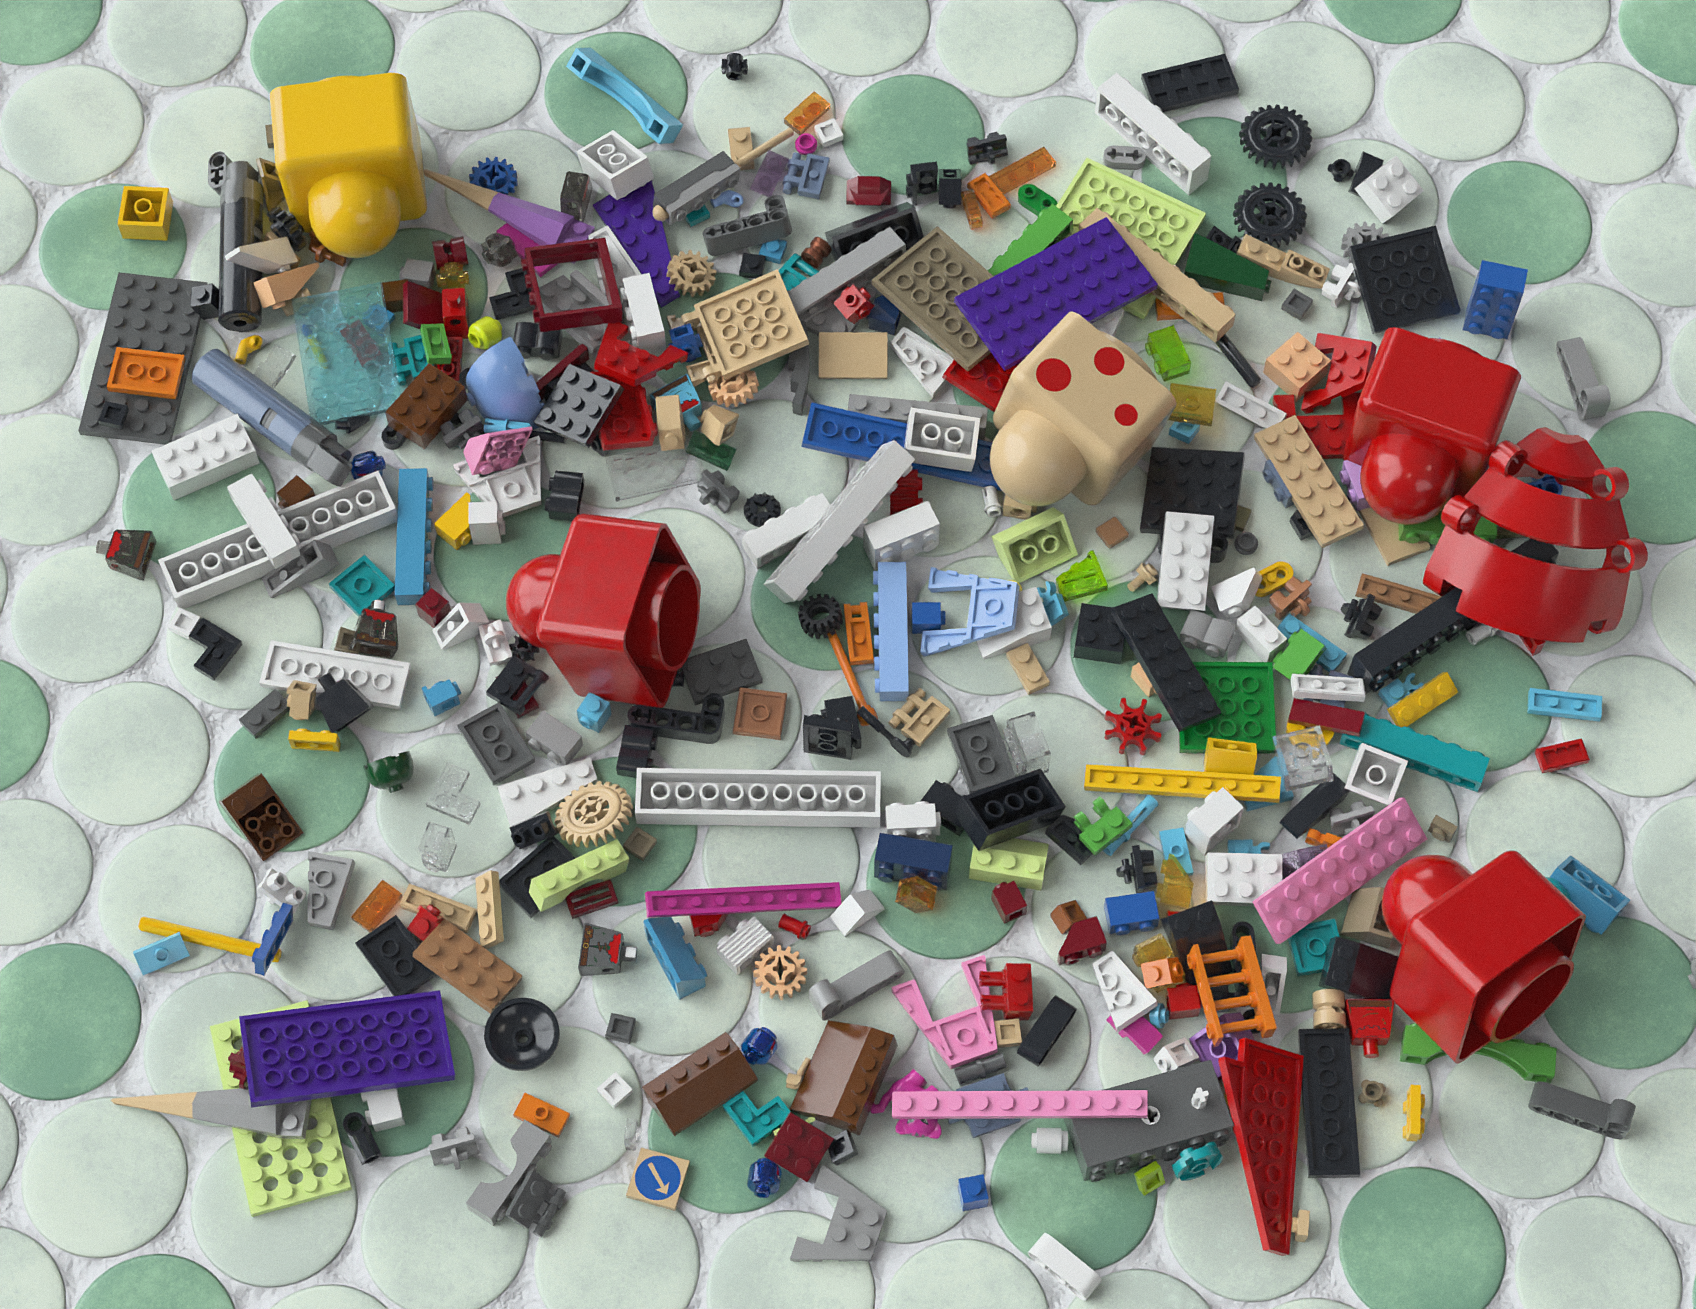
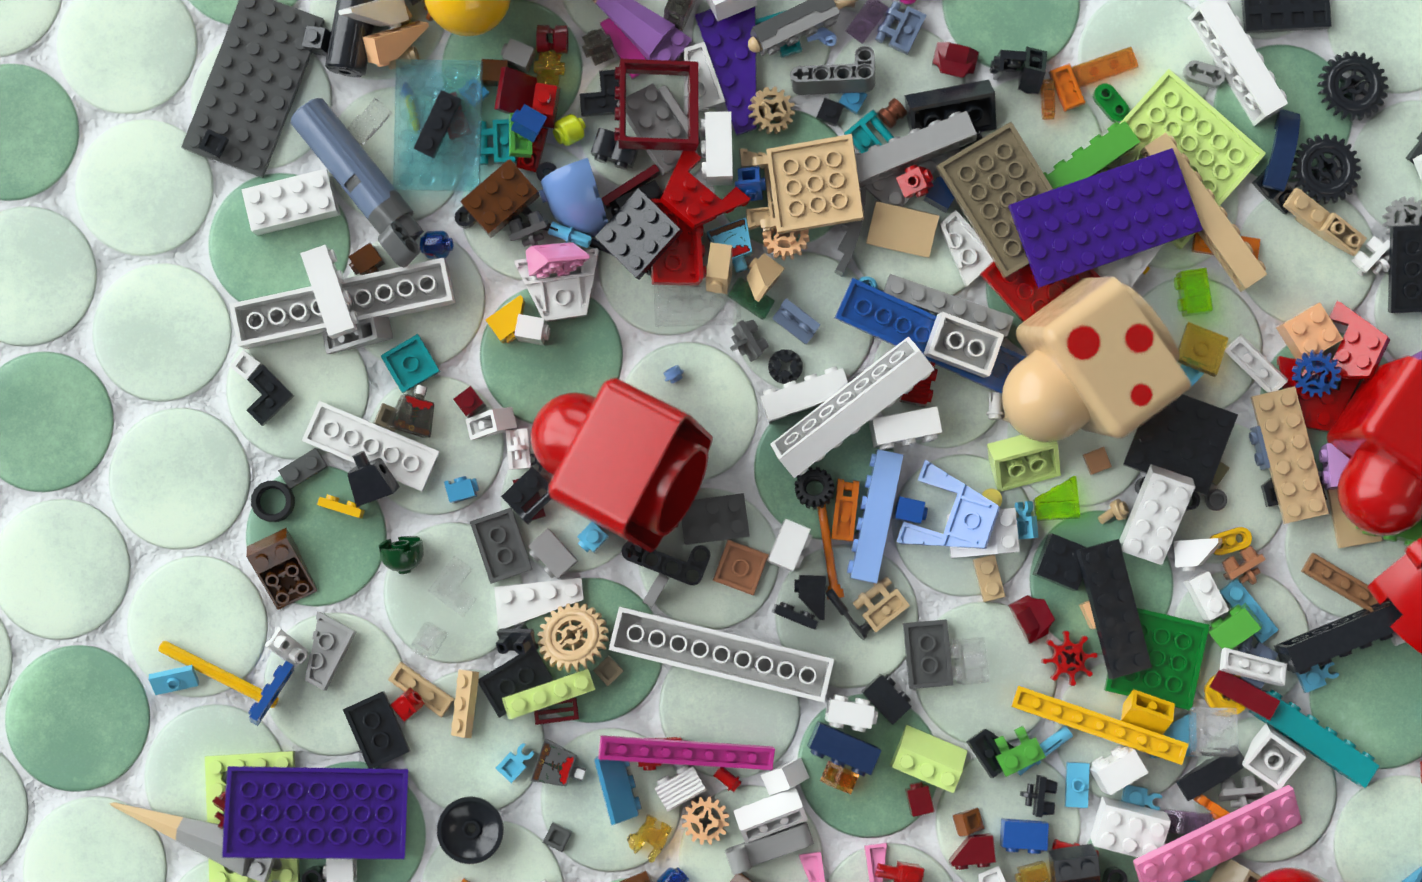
camera: 10 degrees right, 20 degrees up
clear smoke torso [96,530,157,581] -> none
orange plate [106,347,186,399] -> none
yellow arm [235,335,263,364] -> none
tan brick [287,680,317,720] -> none
black bar [335,413,371,434] -> none
clear orange plate [351,880,402,933] -> none
dark azure brick [395,468,434,605] -> none
medium nougat plate [413,918,522,1014] -> none
black brick [545,470,585,521] -> none
black brick [616,725,658,778] -> none
black brick [953,768,1066,851] -> none
black hips [966,132,1008,165] -> none
clear yellow slope [1156,854,1194,910] -> none
light grey brick [1180,610,1235,657] -> none
dark green slope [1184,233,1272,301] -> none
black axle [1216,334,1261,388] -> none
dark grey plate [1281,288,1313,320] -> none
black plate [1327,159,1354,182] -> none
black hips [1341,593,1382,640] -> none
yellow plate [1387,672,1459,727] -> none
dark tan plate [1428,815,1458,843] -> none
none -> black tyre [251,481,295,522]
none -> black plate [413,90,462,159]
none -> medium azure plate [495,743,535,783]
none -> blue brick [511,104,547,143]
none -> clear yellow animal [627,814,672,863]
none -> light grey beam [643,573,669,608]
none -> white brick [734,787,808,844]
none -> white brick [767,519,813,572]
none -> sand blue bracket [773,298,820,344]
none -> dark red slope [1008,595,1055,644]
none -> dark blue slope [1262,109,1300,192]
none -> blue gear [1292,349,1342,397]

